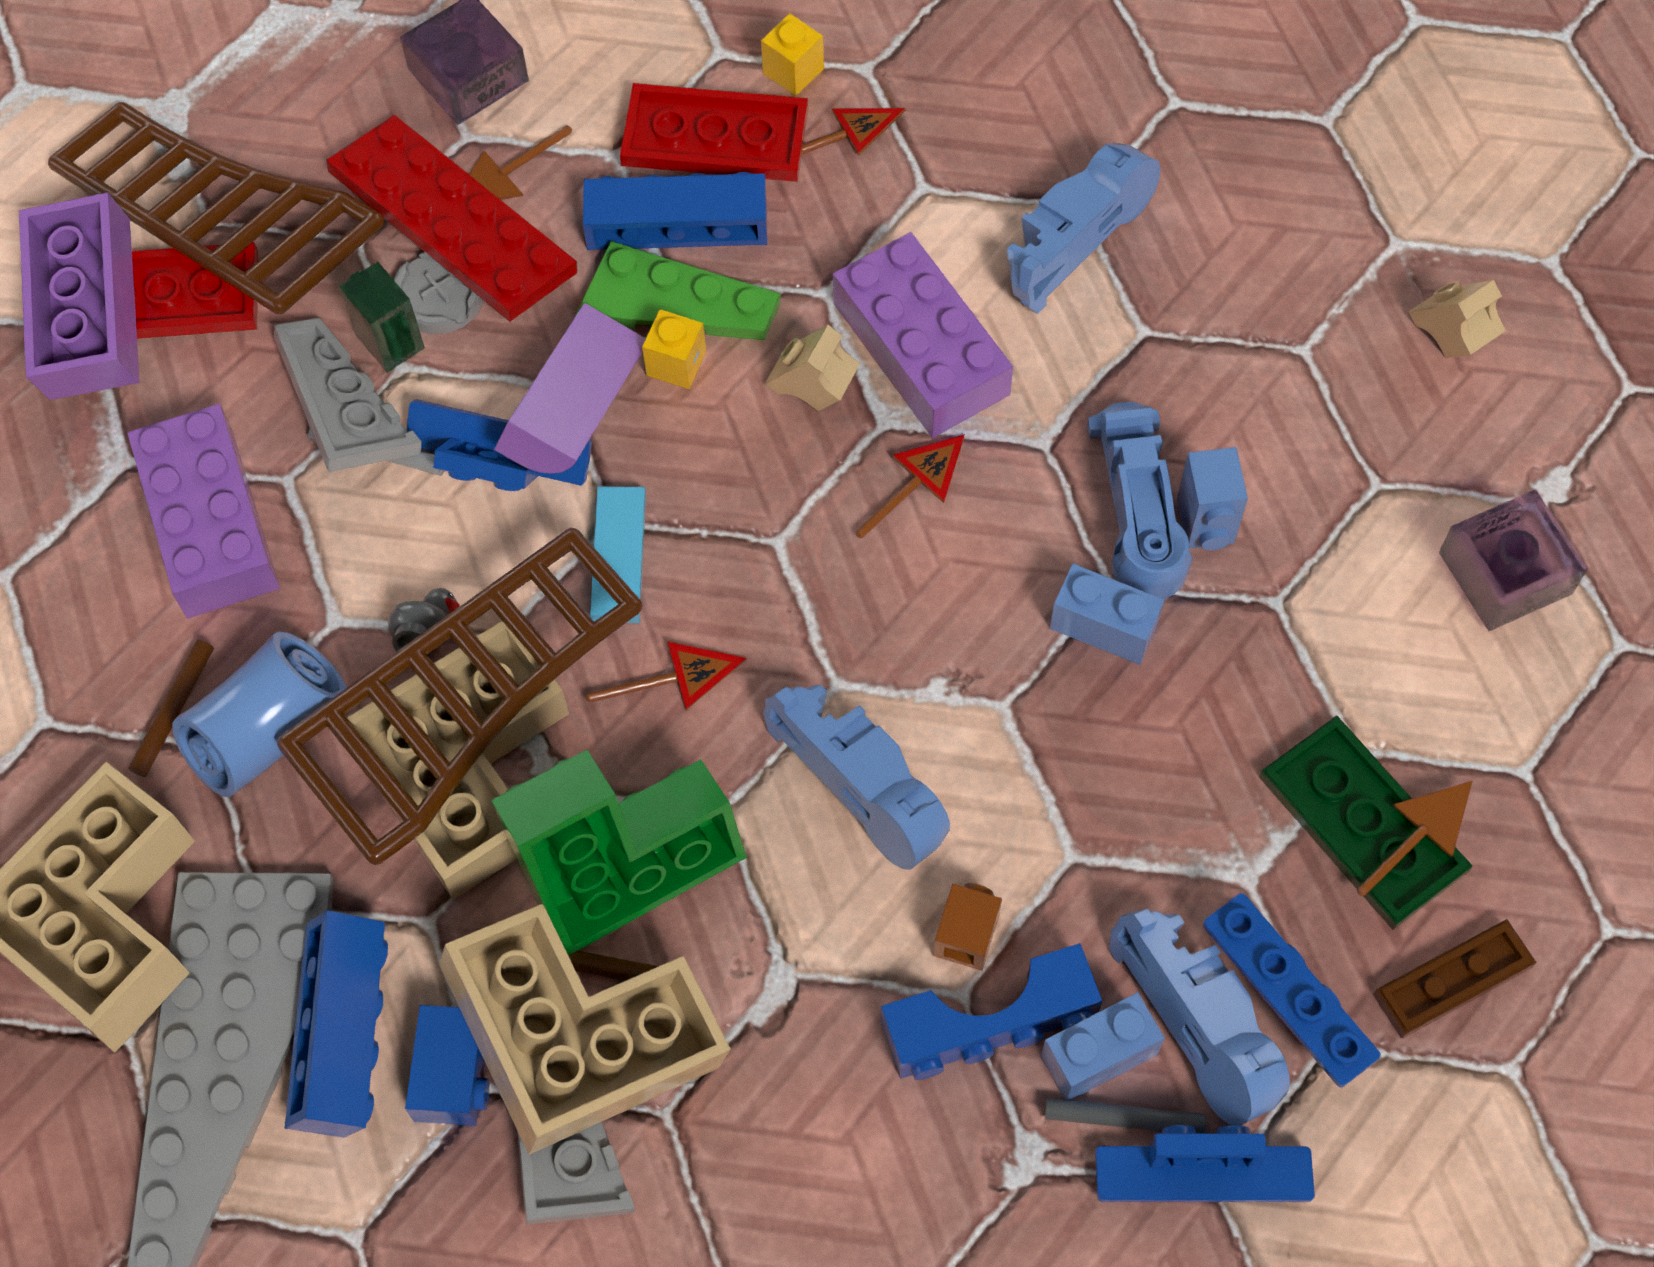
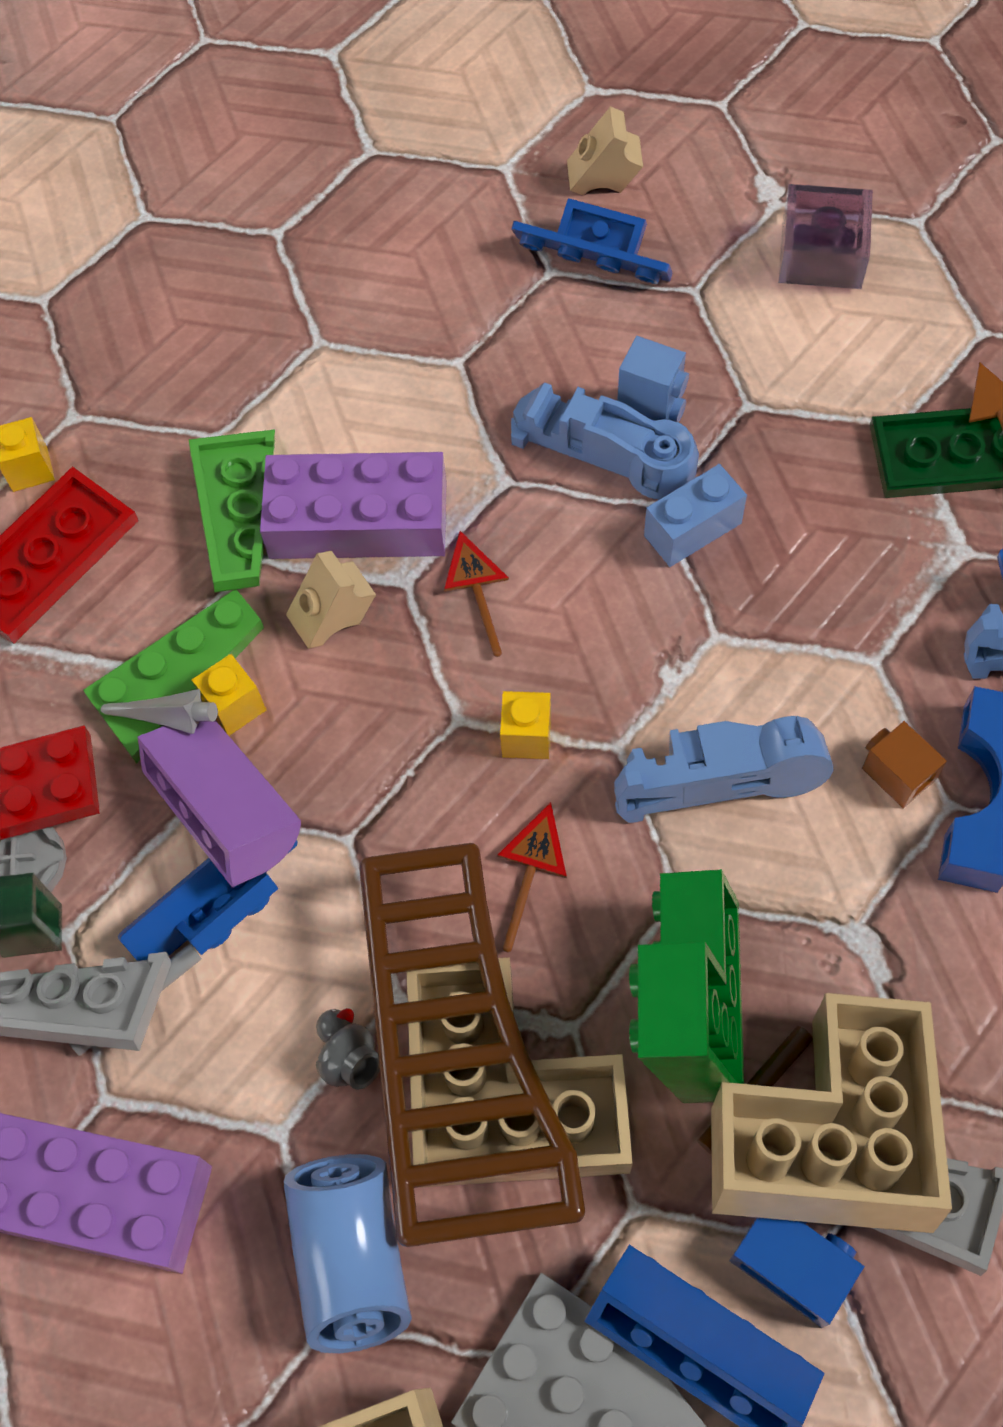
camera: 55 degrees left, 0 degrees up
reddish brown bar [128,640,214,777] -> none
blue brick [583,172,768,250] -> none
medium azure tile [590,487,646,623] -> none
piece [802,108,906,155] -> none
medium blue piece [1007,142,1161,314] -> none
none -> light grey piece [101,689,218,734]
none -> bright green wing [189,429,275,592]
none -> yellow brick [500,691,551,759]
none -> blue bracket [511,198,673,284]

